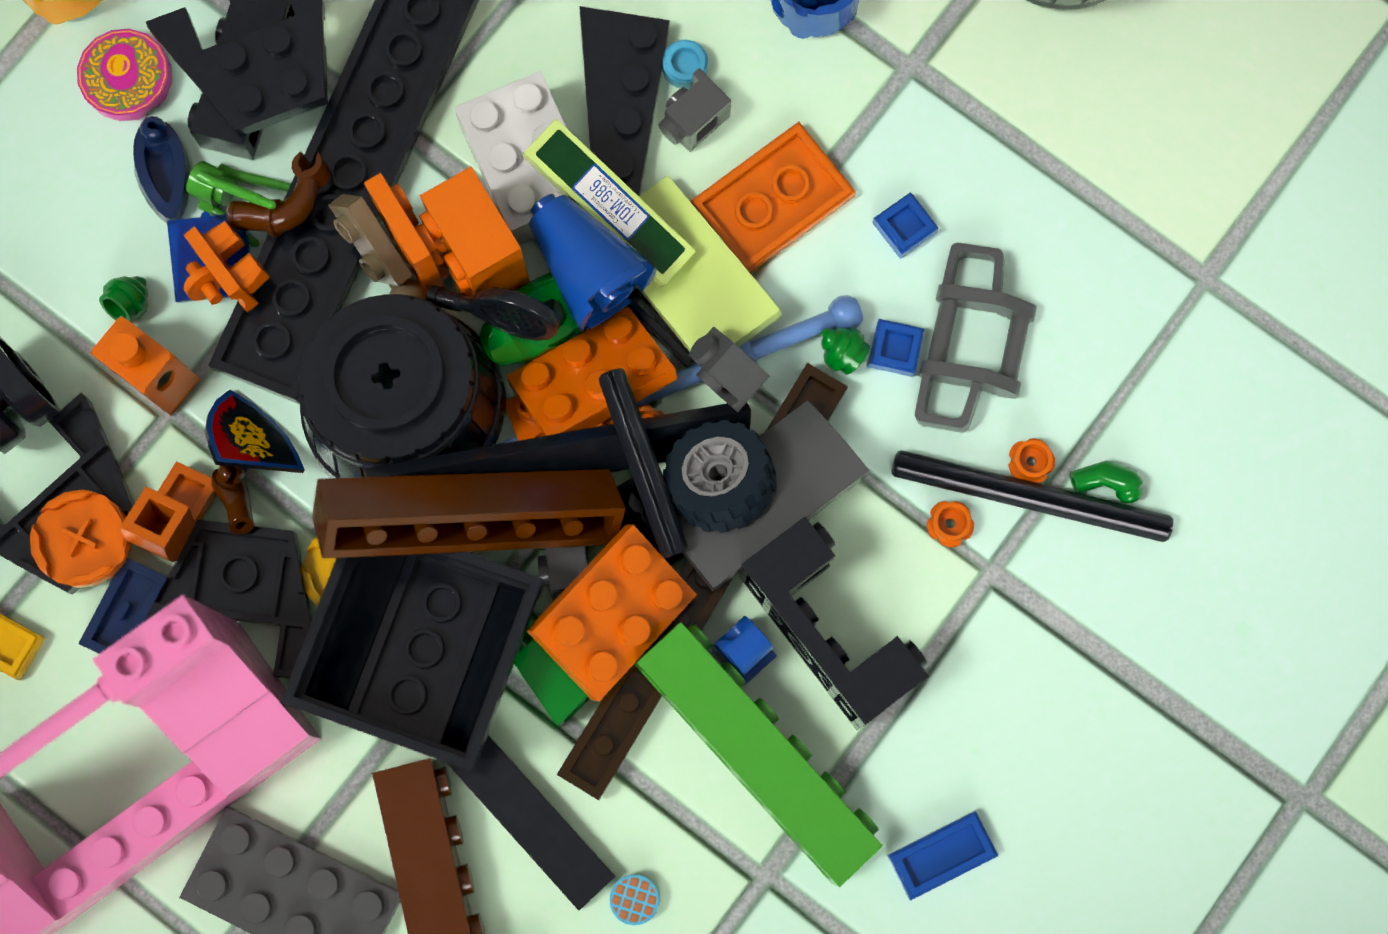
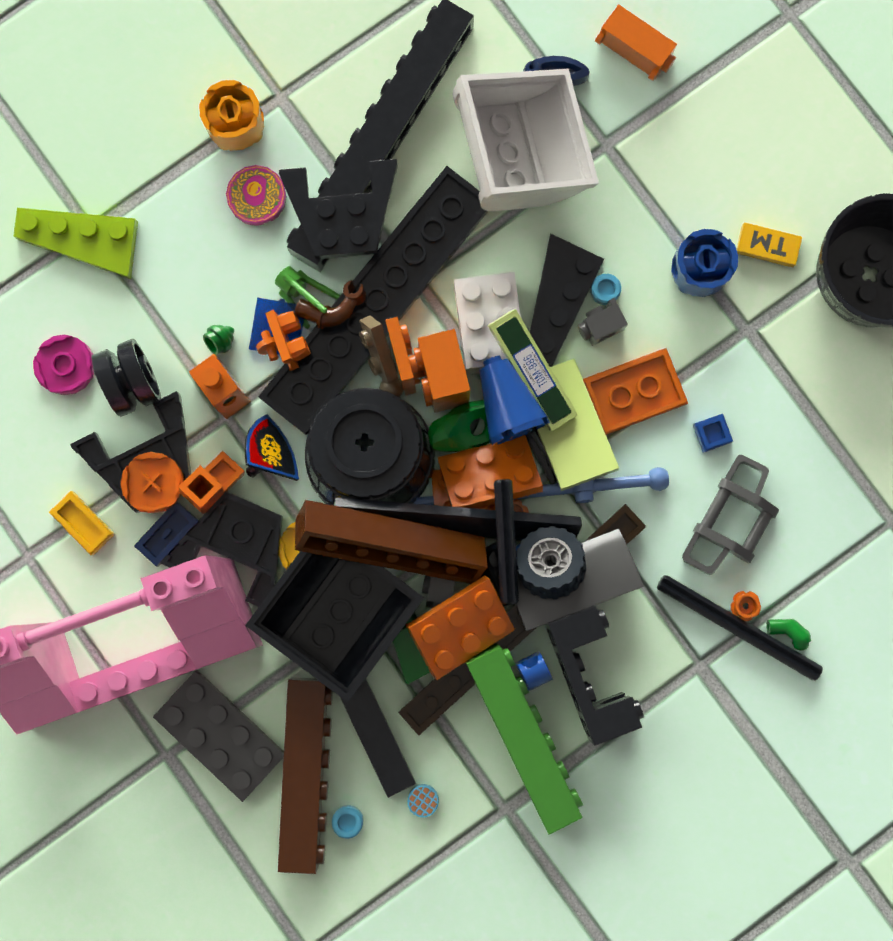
camera: 20 degrees right, 5 degrees up
dark blue arm [133,116,190,224] -> none
reddish brown arm [211,465,254,535] -> none
black piece [426,285,560,341] -> none
dark grey brick [688,326,770,412] -> none
green plate [821,327,870,375] -> none
blue tile [868,319,924,377] -> none
blue tile [887,811,999,901] -> none
orange plate [927,501,974,548] -> none

